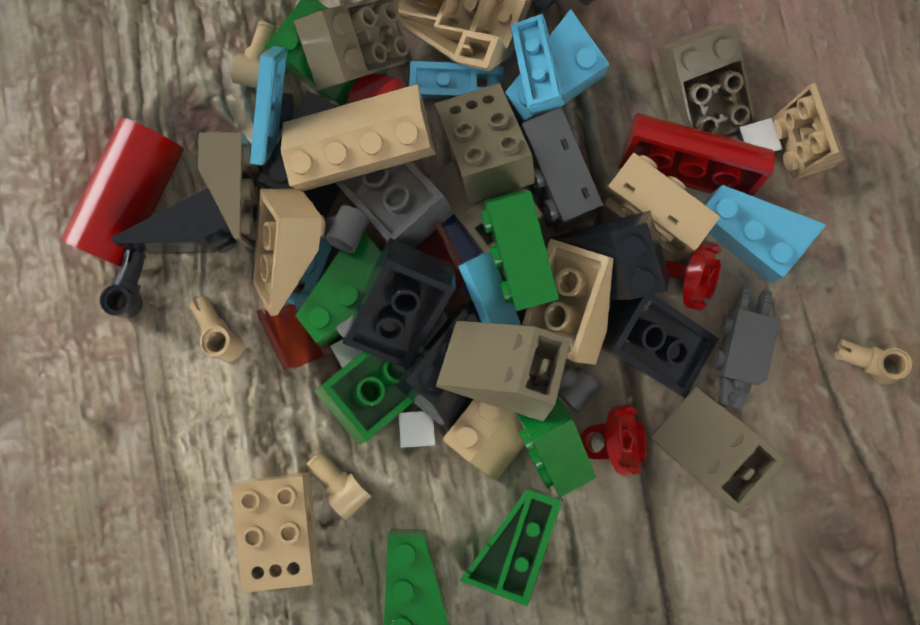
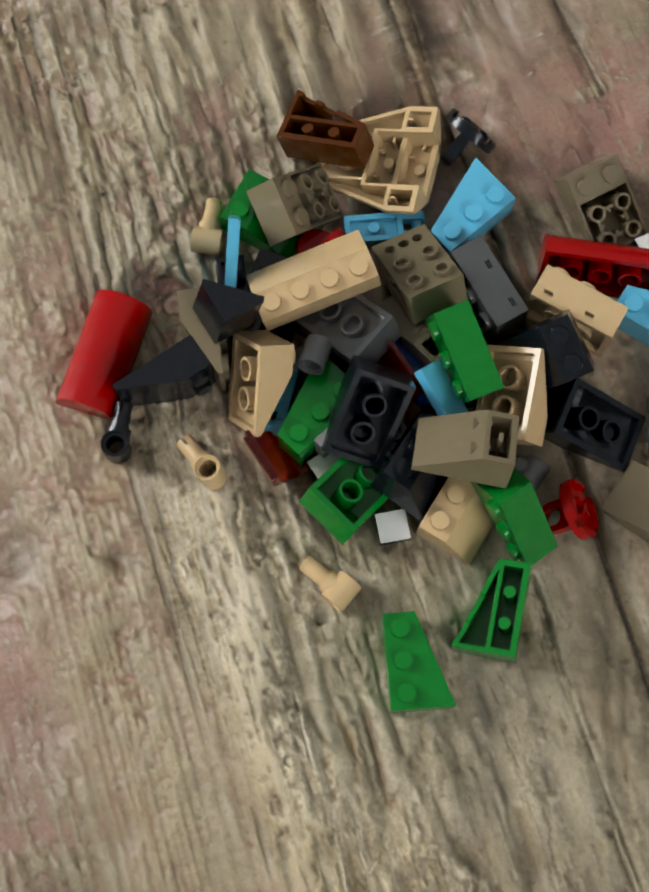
camera: 10 degrees left, 10 degrees down
tan piece [231,472,320,593] -> none
medium azure tile [510,14,565,115] -> none
red tile [665,241,721,311] -> none
none -> black slope [193,279,264,344]

